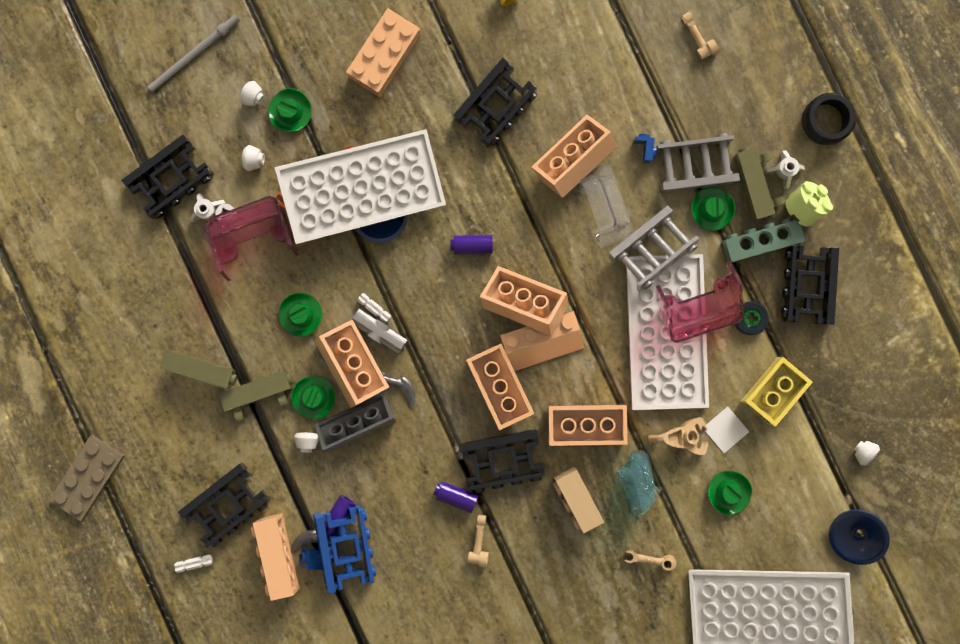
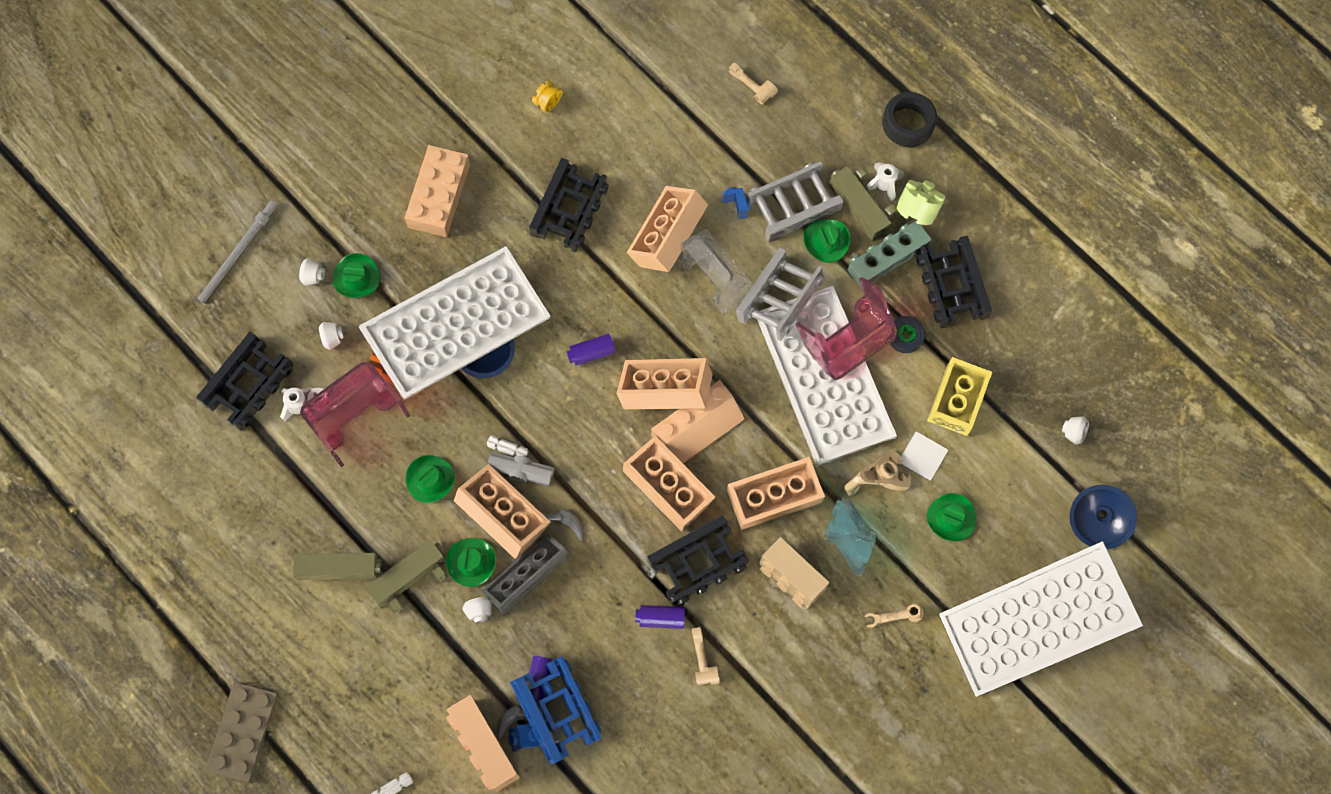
camera: 20 degrees left, 15 degrees down
black fence [178,463,271,549] -> none

